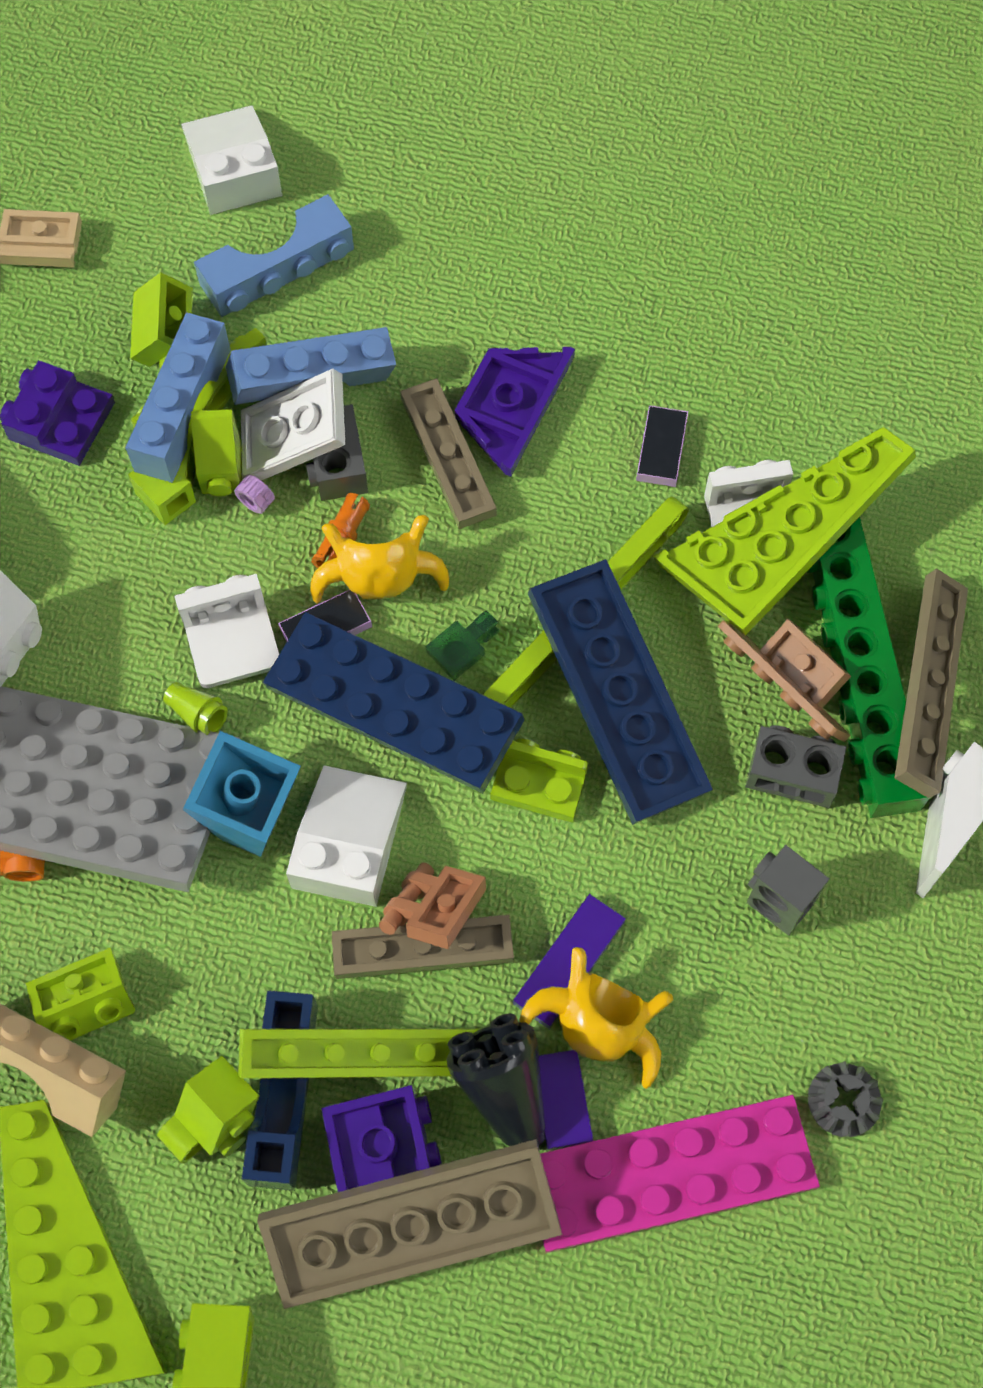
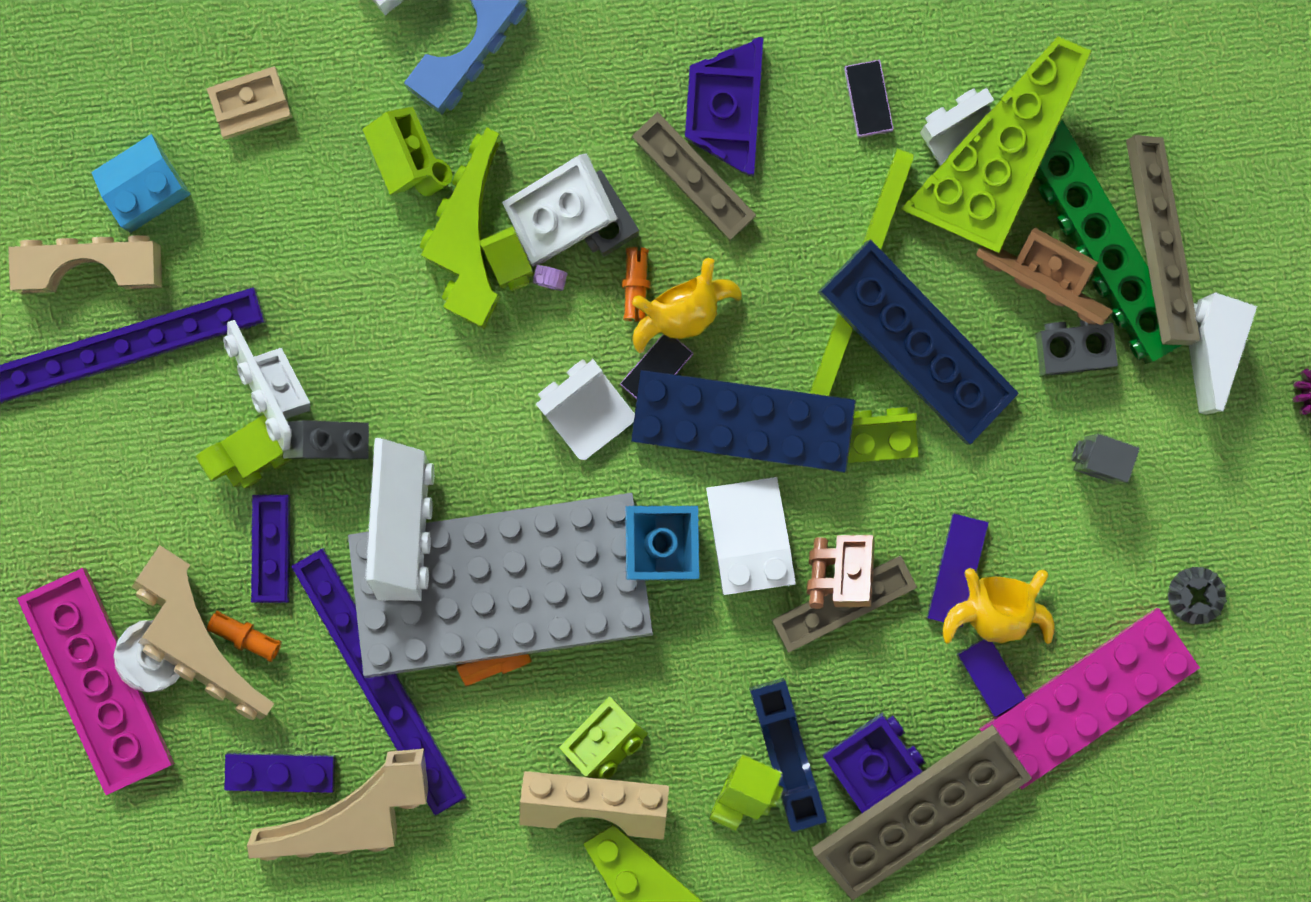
camera: 15 degrees left, 20 degrees up
dark purple plate [0,360,115,466] -> none
medium blue arch [125,312,231,483] -> none
lime cone [163,682,228,735] -> none
medium blue arch [225,327,396,405] -> none
lime plate [238,1028,483,1078] -> none
clear green plate [425,610,499,681] -> none
black cone [447,1013,545,1146] -> none

